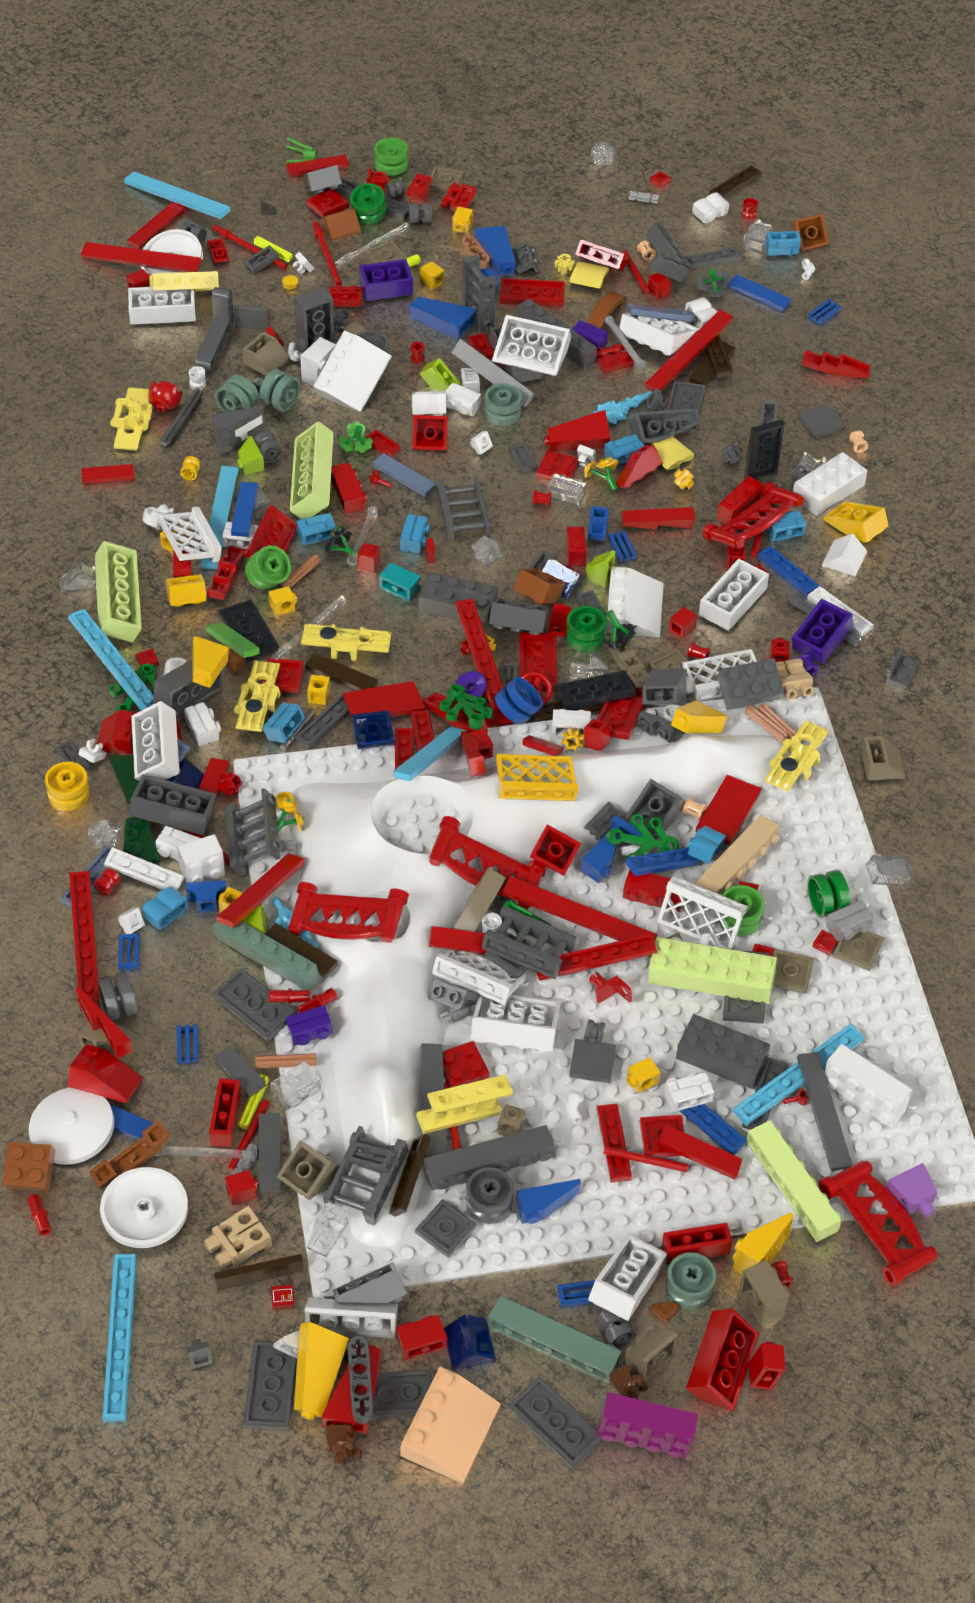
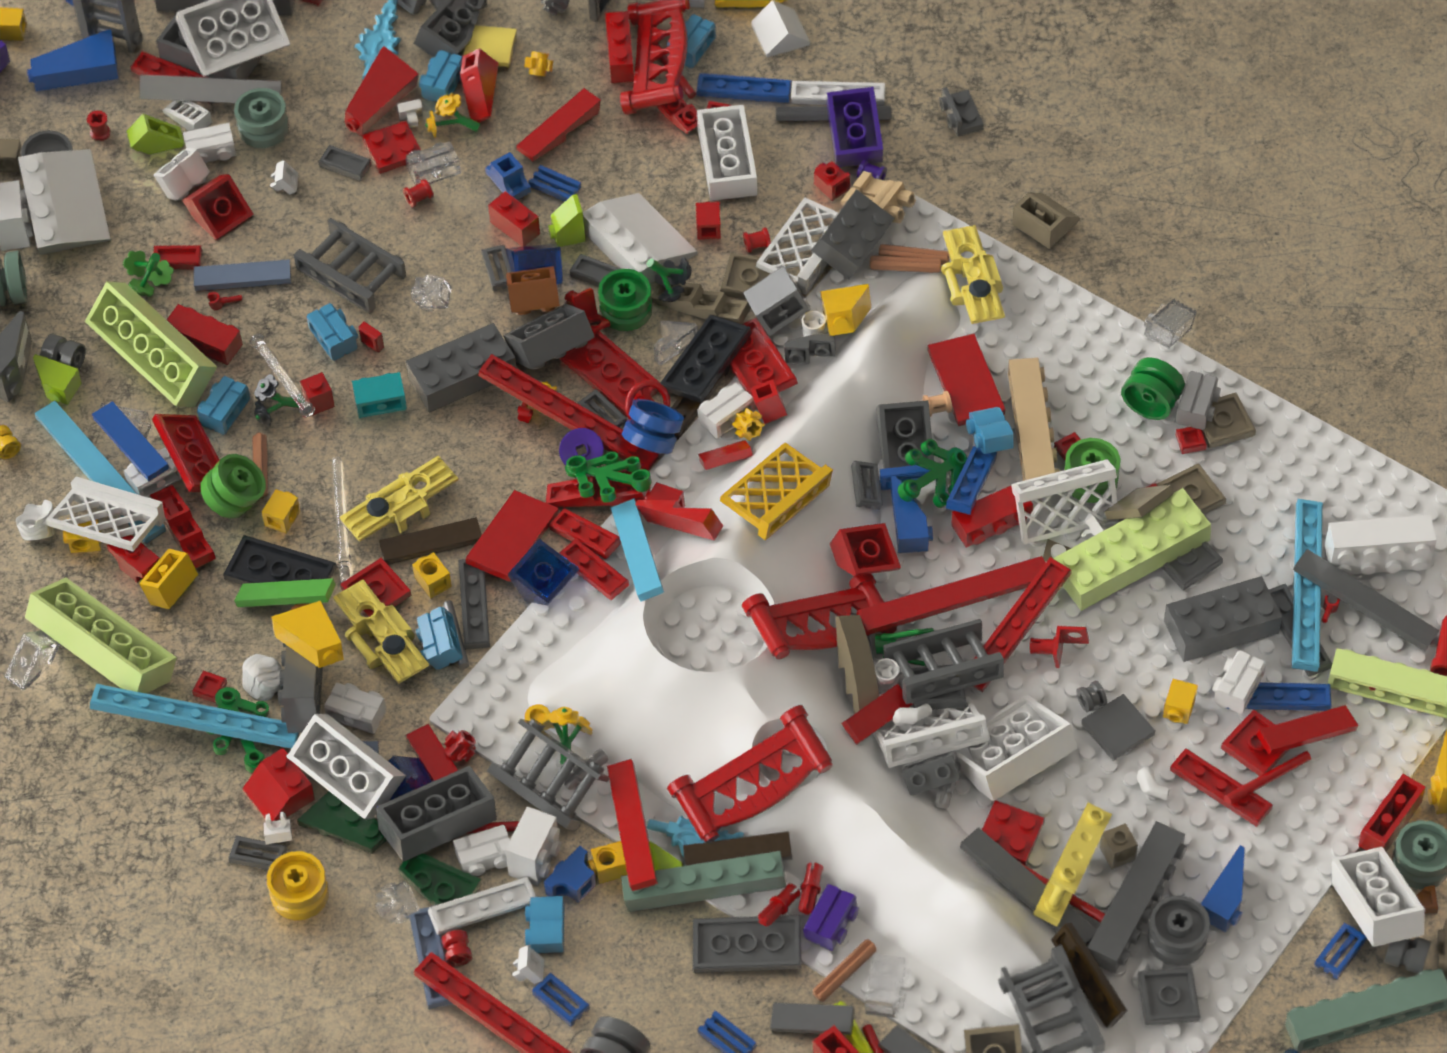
camera: 40 degrees left, 5 degrees up
none -> white arm [893,704,932,726]
none -> dark tan tile [1104,485,1174,520]

